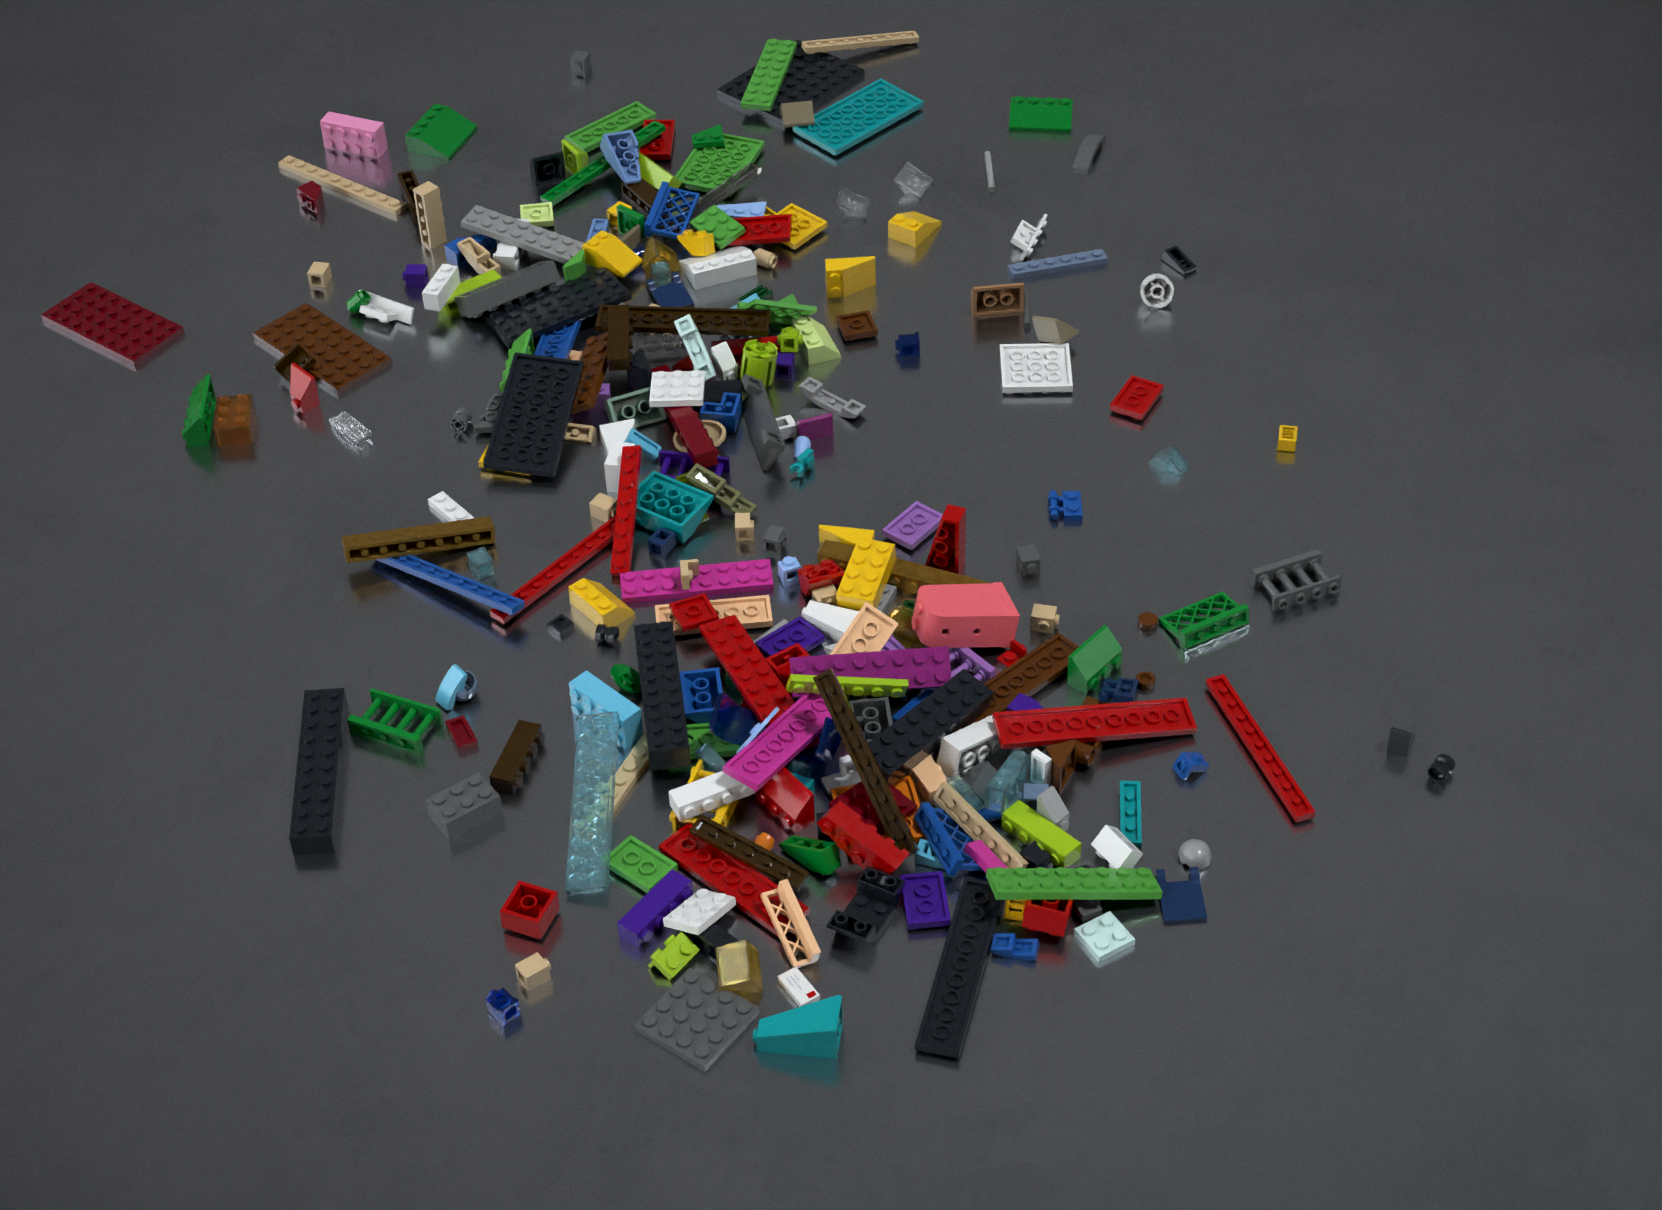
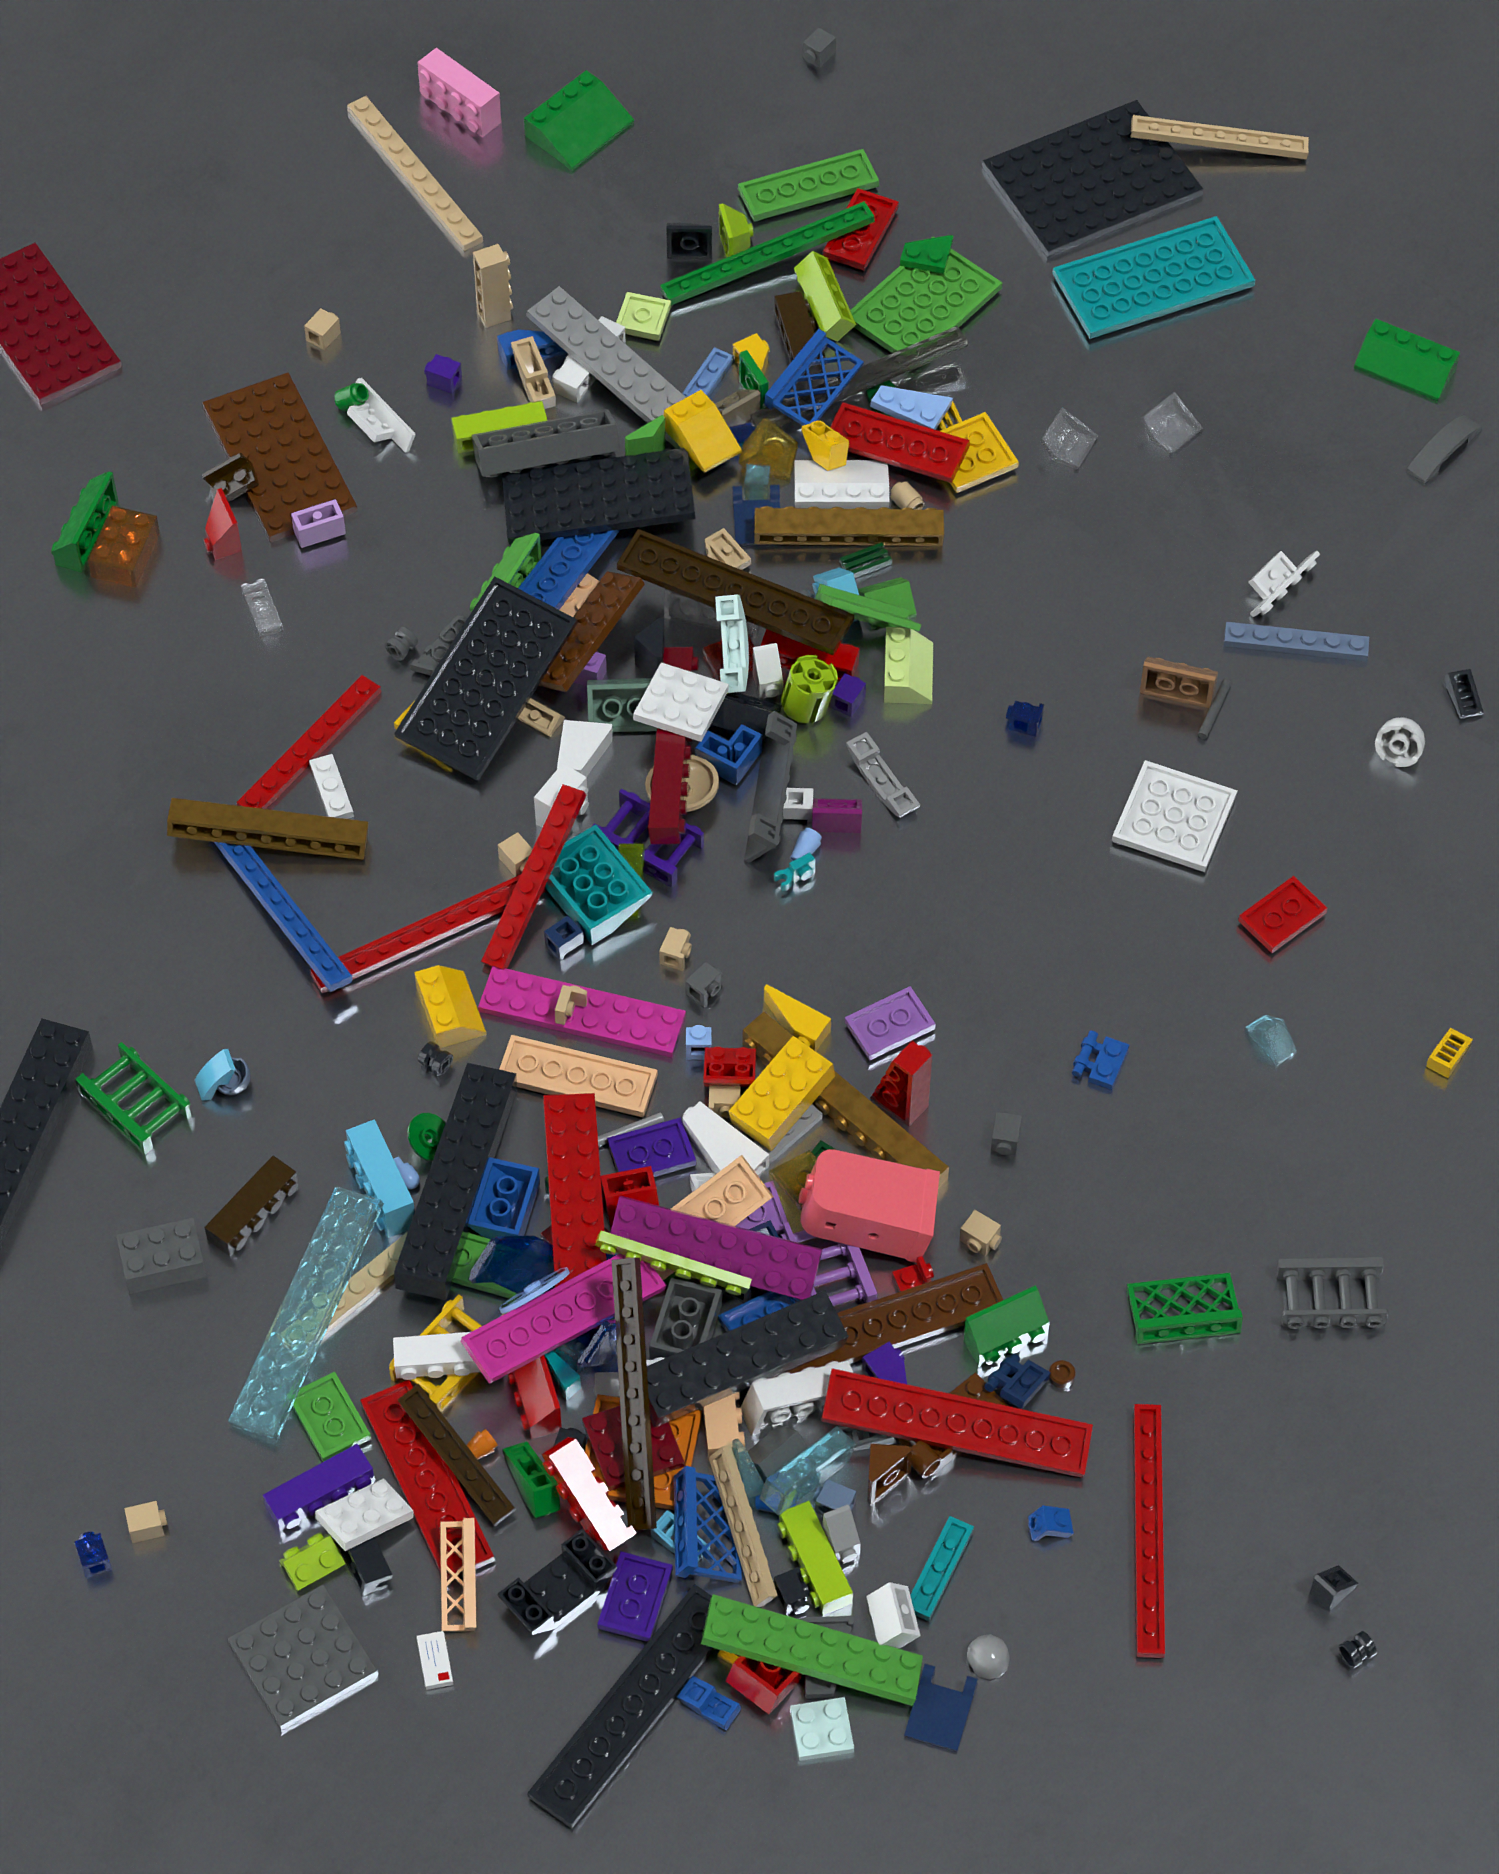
camera: 20 degrees right, 15 degrees up
dark red slope [297,180,324,214] -> none
dark brown brick [397,170,420,223] -> none
white brick [422,264,460,312] -> none
dark red tile [445,715,478,753] -> none
clear light blue brick [467,547,495,580] -> none
red brick [500,880,560,939] -> none
black tile [547,614,575,637] -> none
medium blue wedge [600,130,641,184] -> none
dark brown brick [607,305,634,371] -> none
medium azure tile [624,428,662,461] -> none
red plate [669,593,719,633] -> none
olive slope [686,463,757,517] -> none
bright green plate [690,205,746,250] -> none
clear light blue slope [695,743,726,772] -> none
clear yellow slope [716,939,763,992] -> none
bright green plate [740,39,797,111] -> none
teal slope [753,995,843,1059] -> none
lime brick [778,327,803,353] -> none
dark tan slope [780,100,815,128] -> none
yellow slope [825,256,876,298] -> none
reddish brown plate [836,310,878,341] -> none
yellow slope [888,211,942,248] -> none
dark pink tile [964,840,1007,873] -> none
light grey bar [984,151,995,192] -> none
white tile [1030,749,1052,787] -> none
dark tan slope [1032,316,1079,344] -> none
reddish brown tile [1138,612,1158,630] -> none
none -> red plate [236,675,381,809]
none -> lavender brick [291,499,346,548]
none -> pearl gold brick [754,506,944,546]

